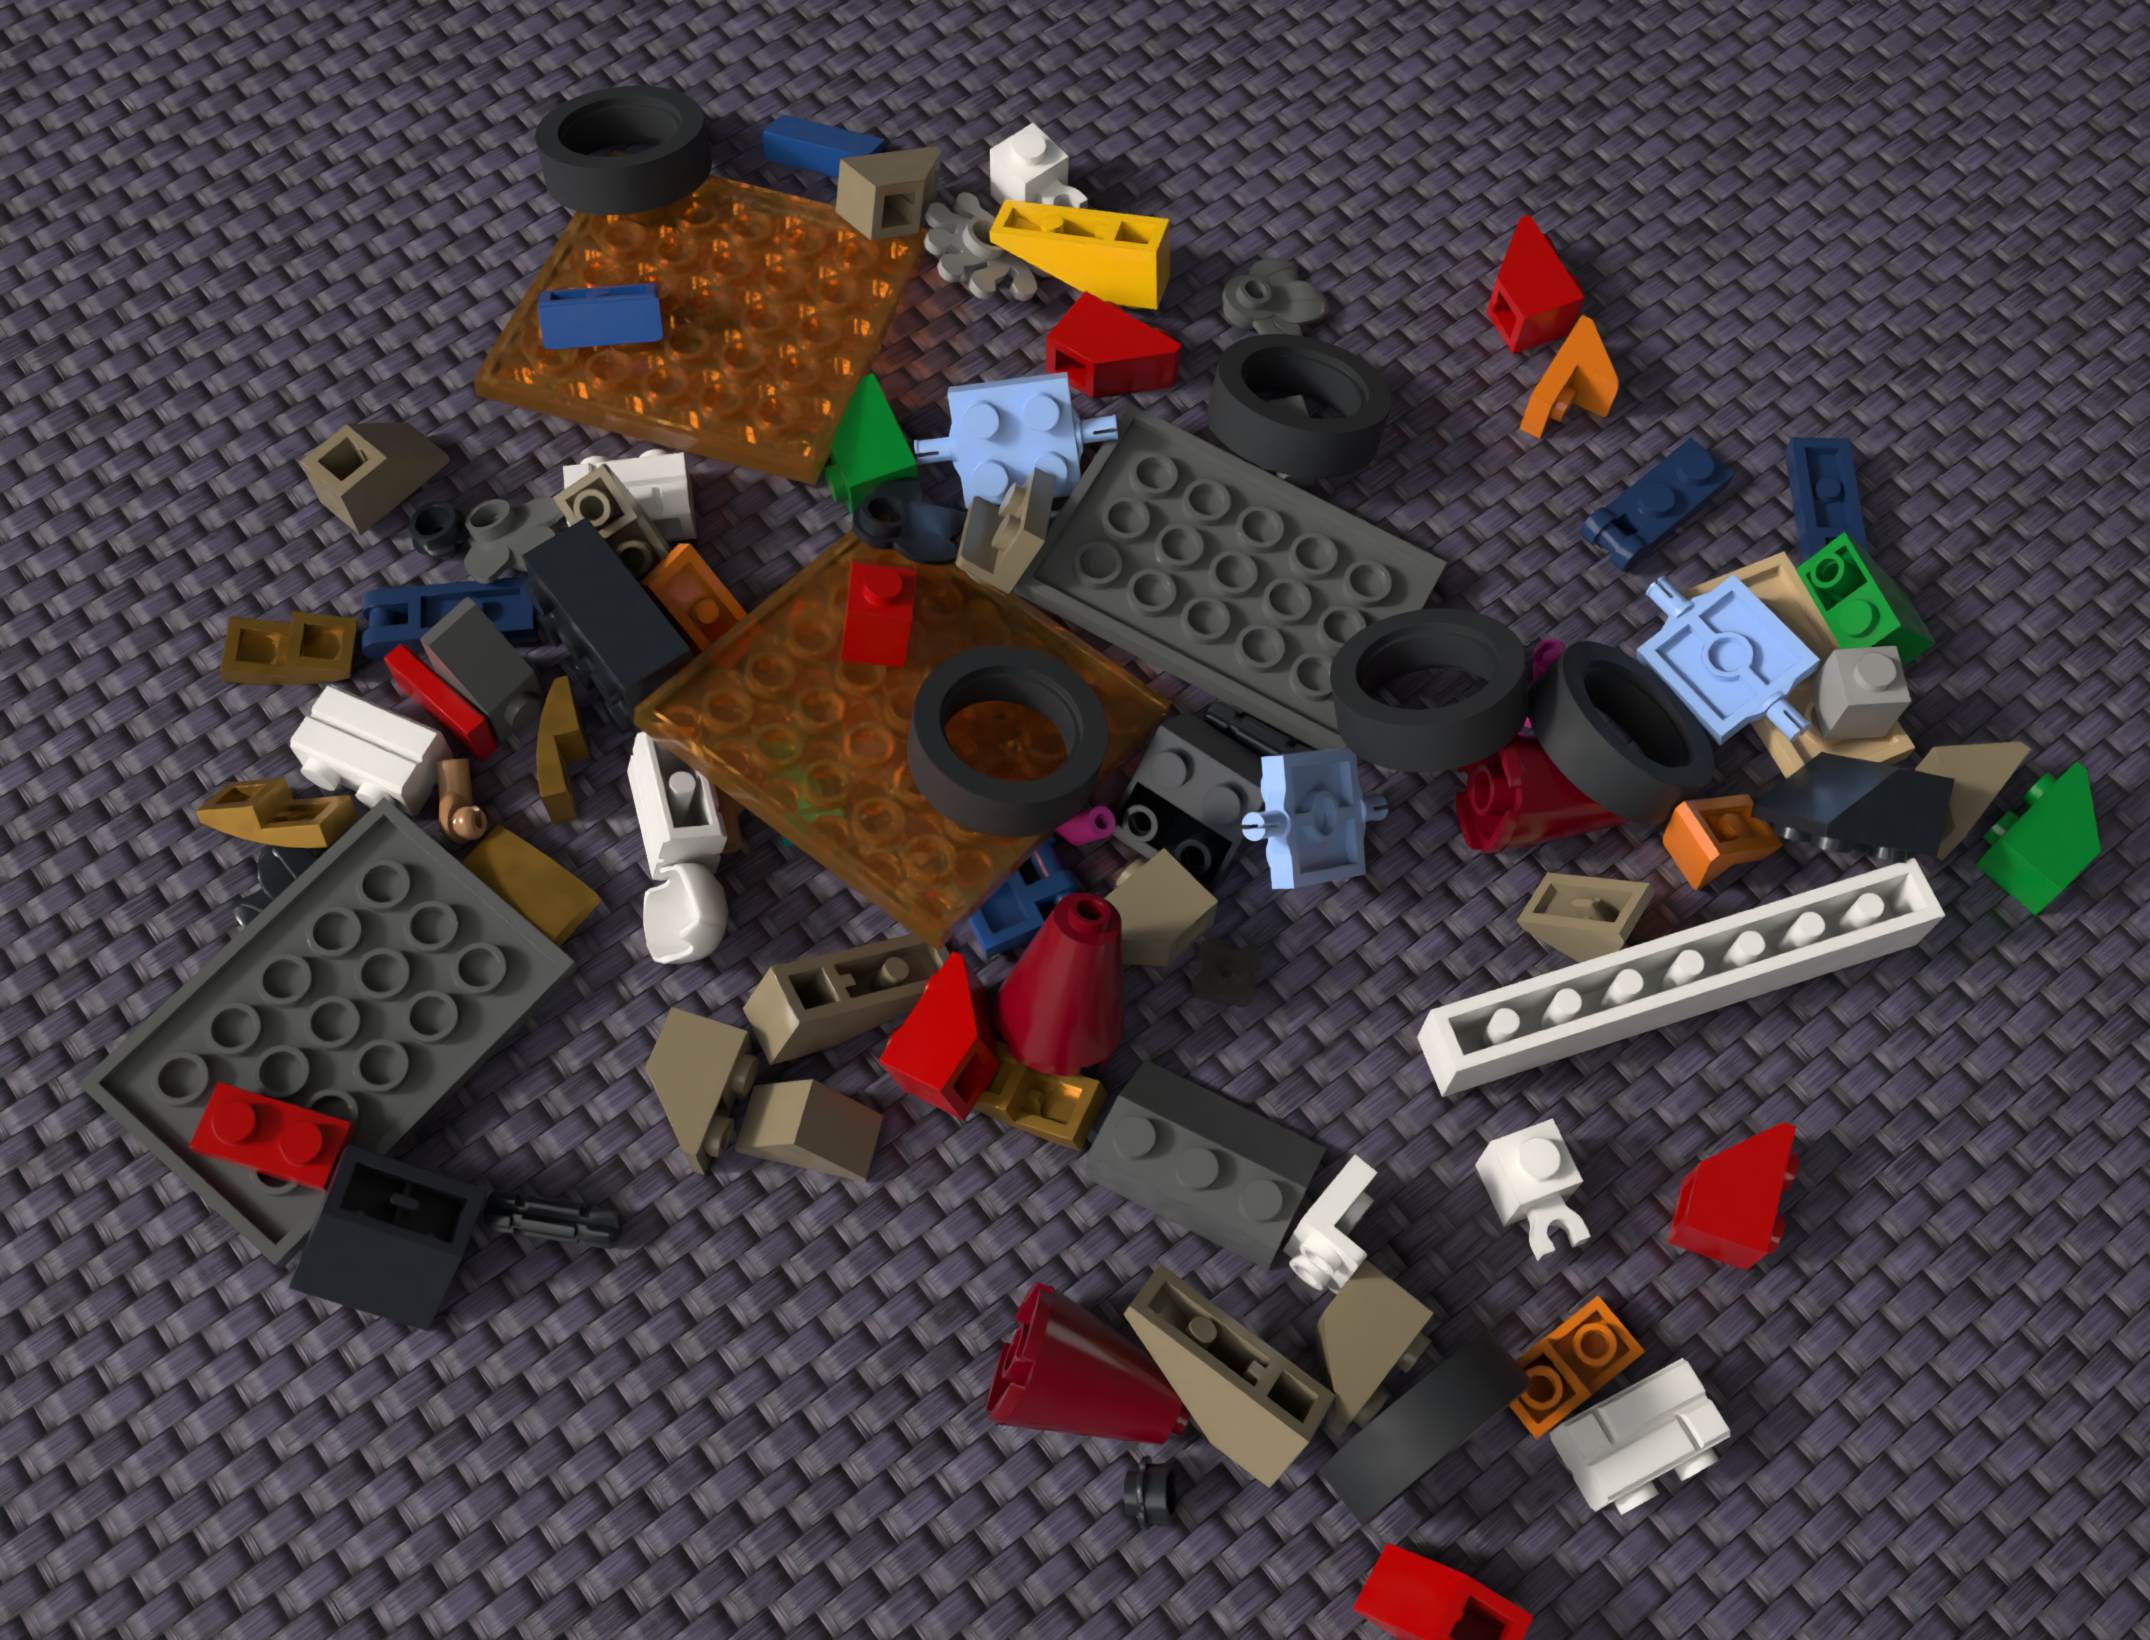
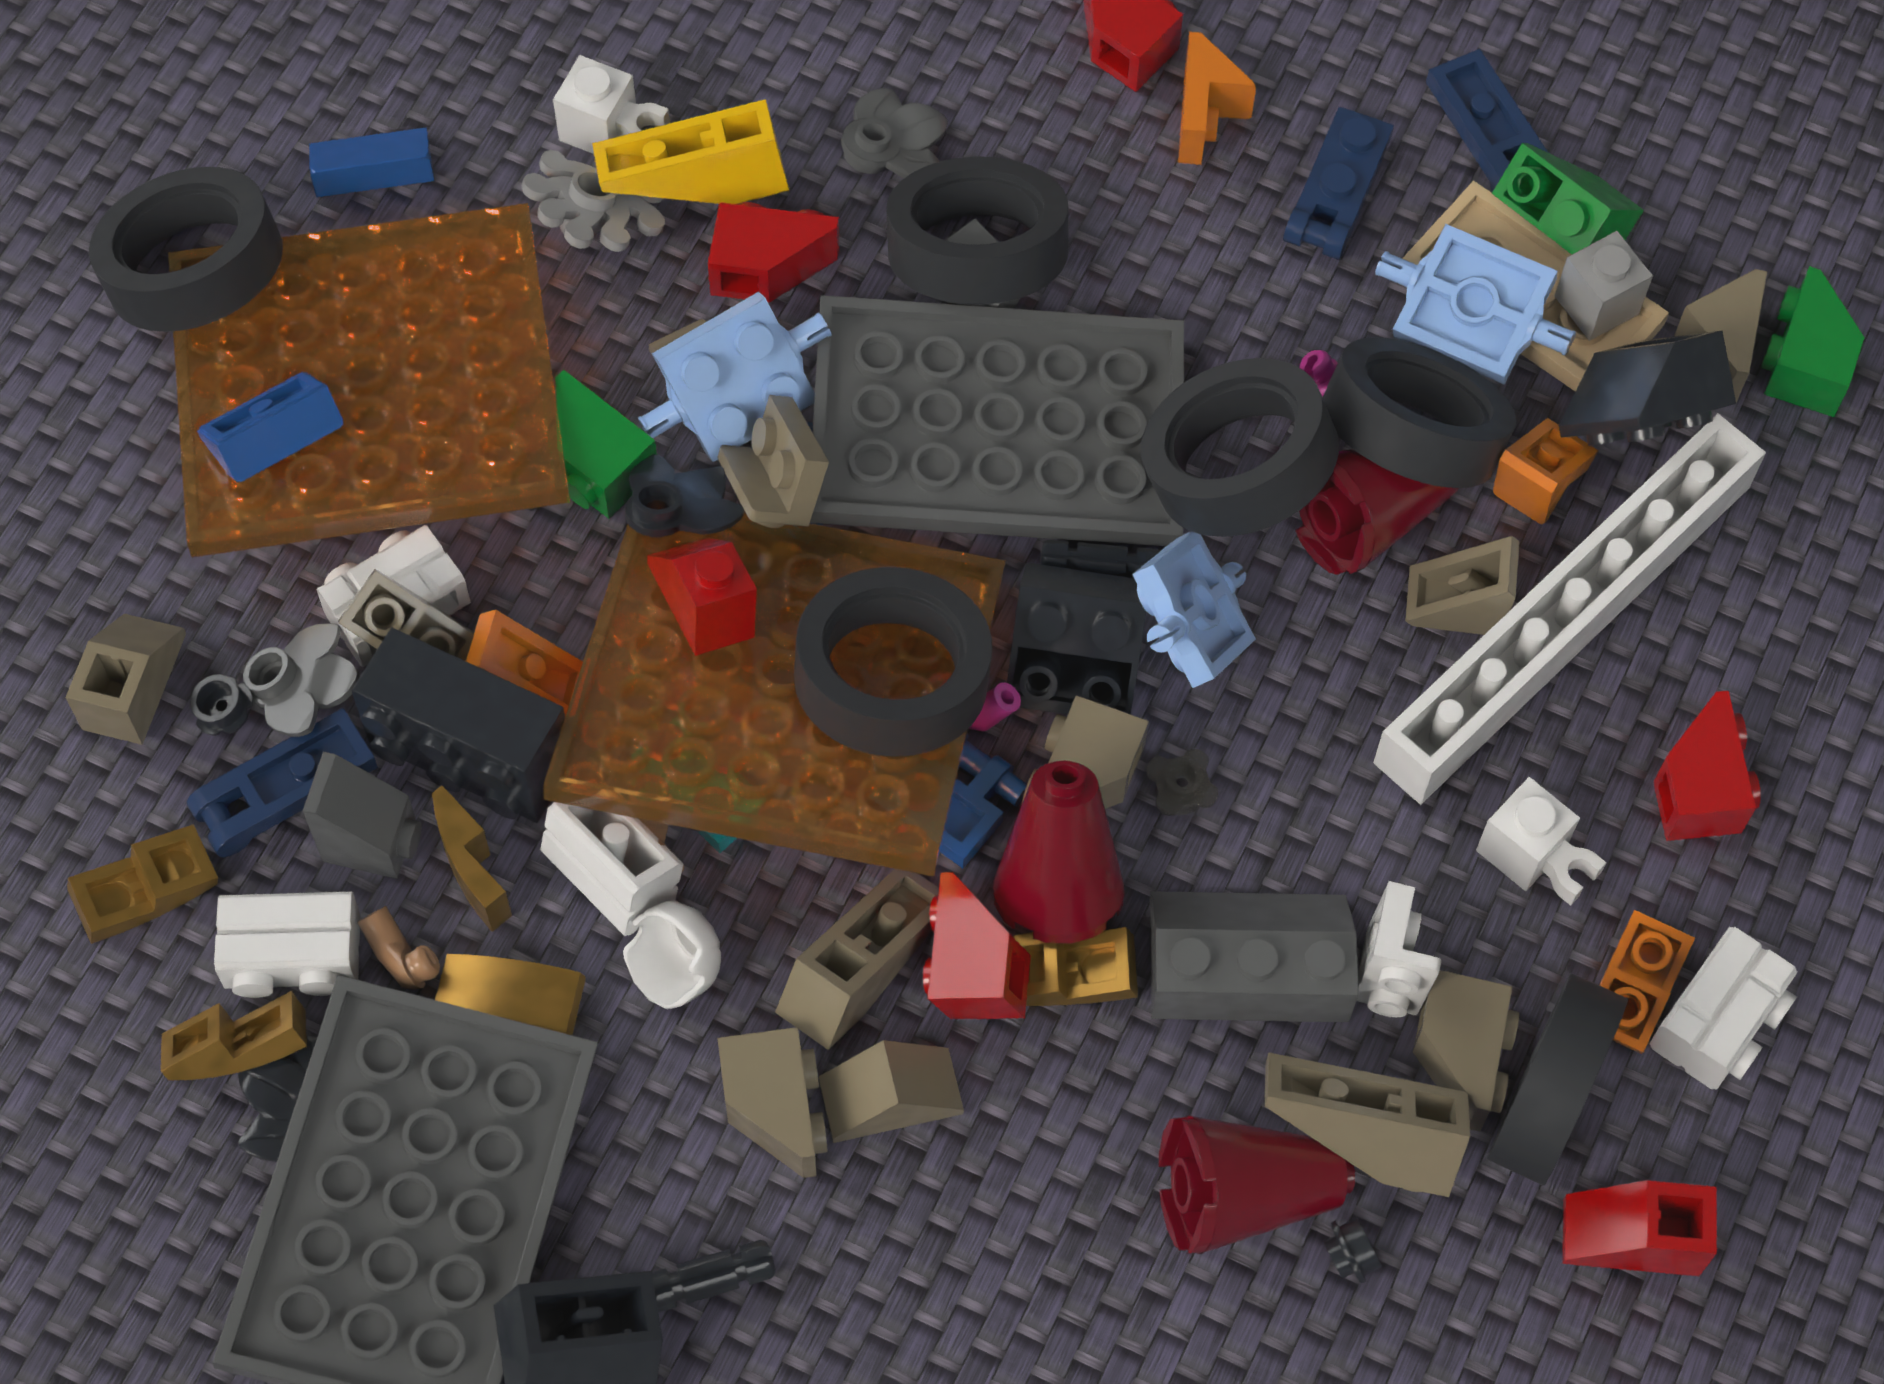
camera: 25 degrees left, 0 degrees up
red plate [189,1082,356,1193] -> none
red tile [384,644,498,763] -> none
dark tan slope [836,146,942,241] -> none

